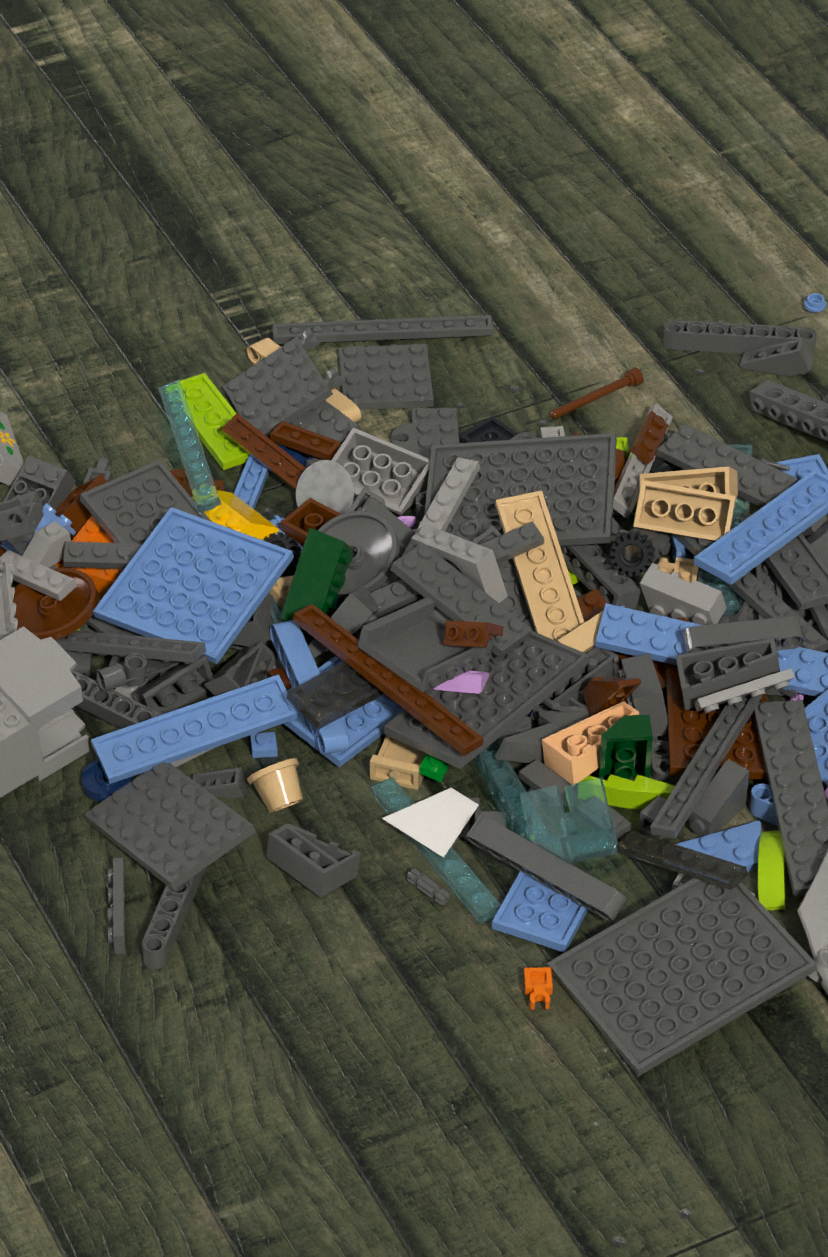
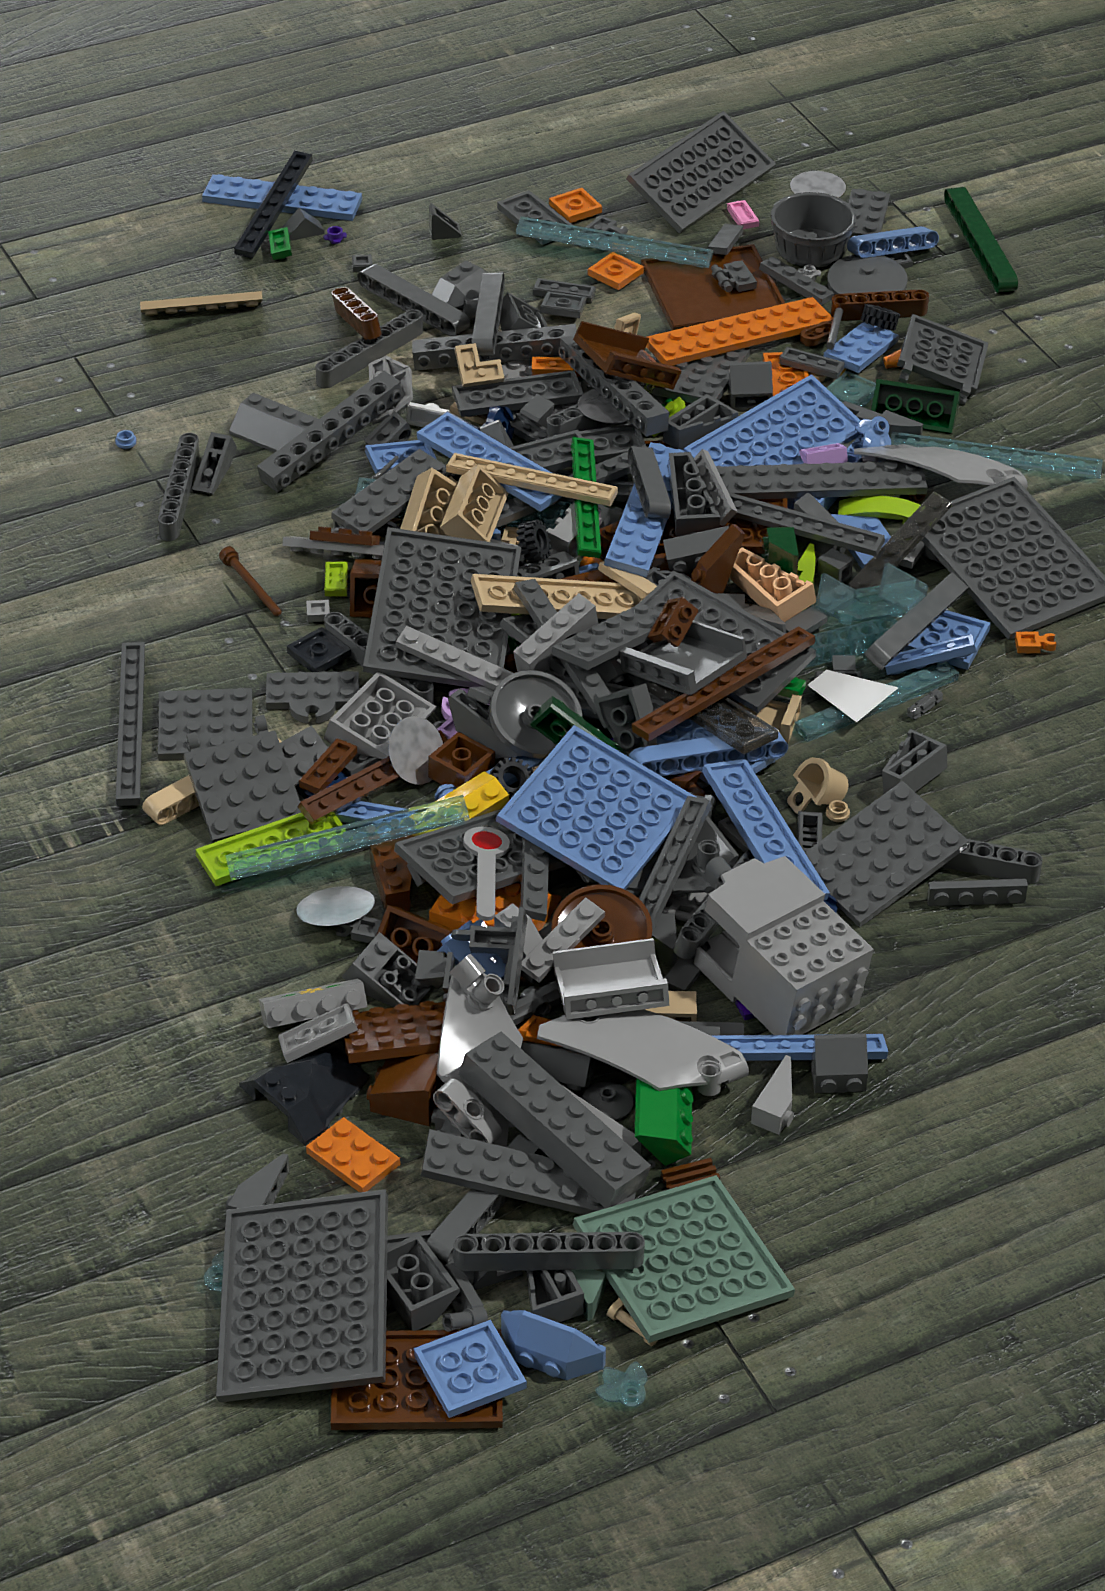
camera: 90 degrees left, 0 degrees up
none -> flat silver sticker [296,886,375,926]
none -> tan tile [446,453,618,506]
none -> light grey piece [463,827,510,921]
none -> green tile [571,437,601,558]
none -> tan plate [826,800,850,822]
none -> medium blue plate [885,634,976,675]

